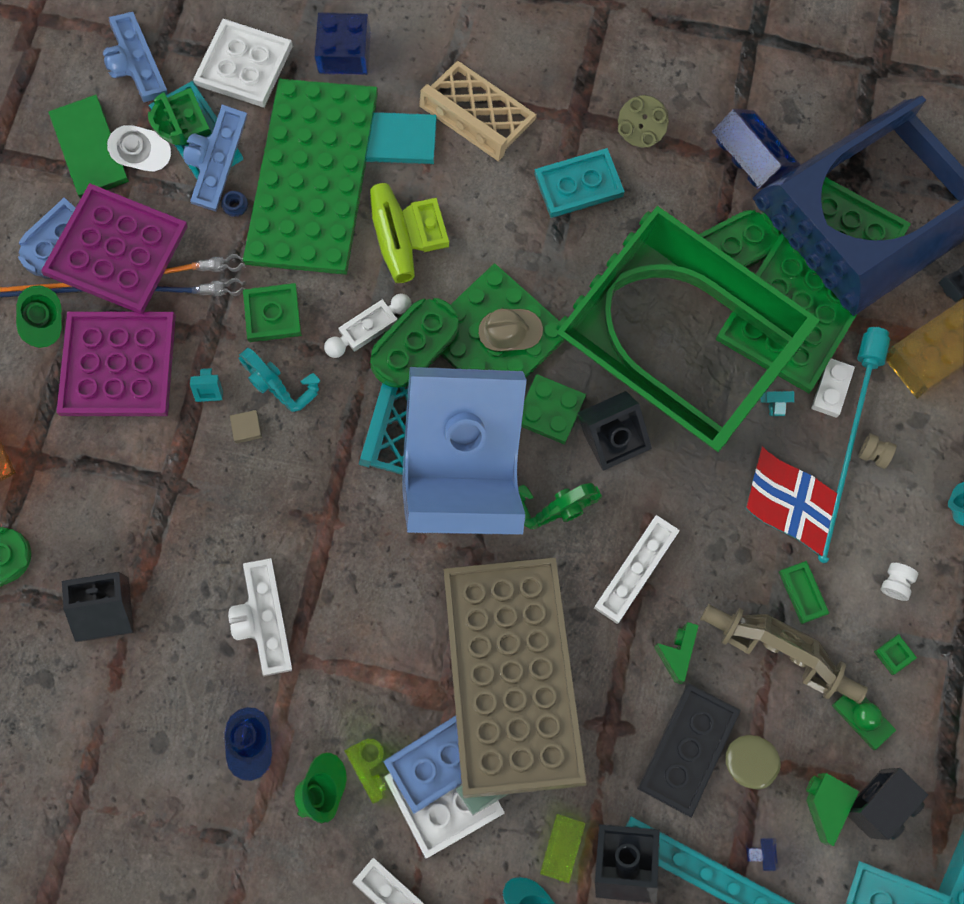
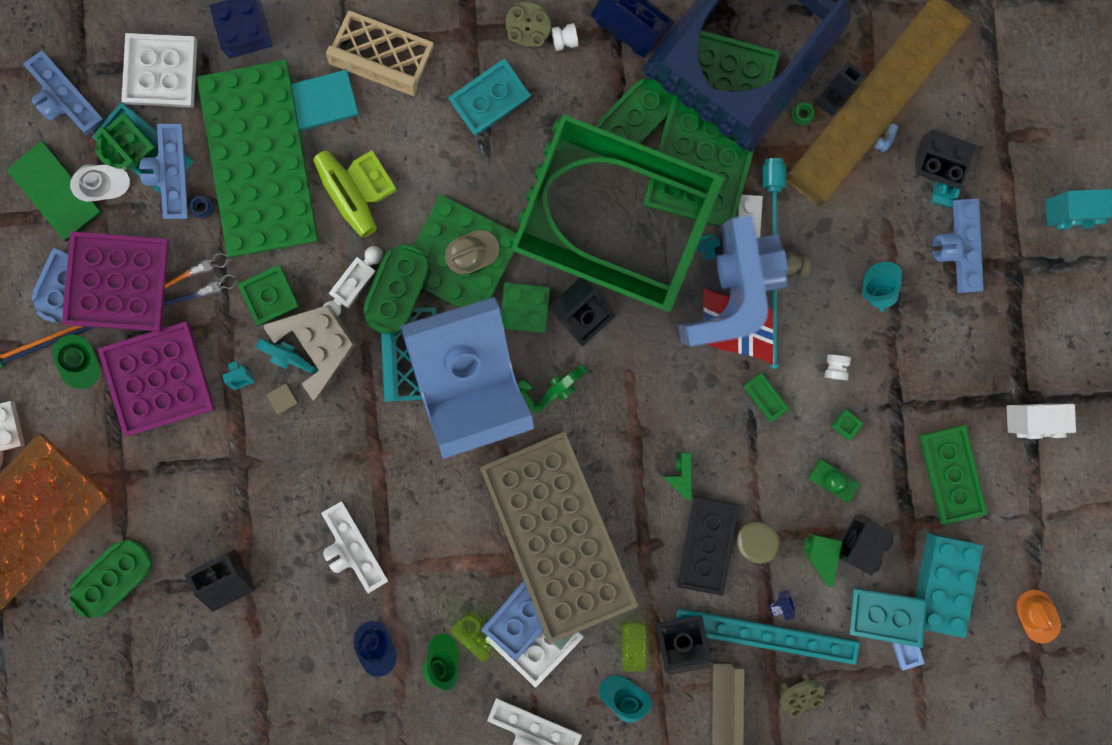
camera: 20 degrees left, 15 degrees up
white plate [594,515,680,624] -> none
dark tan plate [700,603,868,704] -> none
none -> dark tan wing [263,305,356,401]
none -> white wheel [551,23,578,51]
none -> medium blue piece [678,215,788,346]
none -> green plate [791,102,815,125]

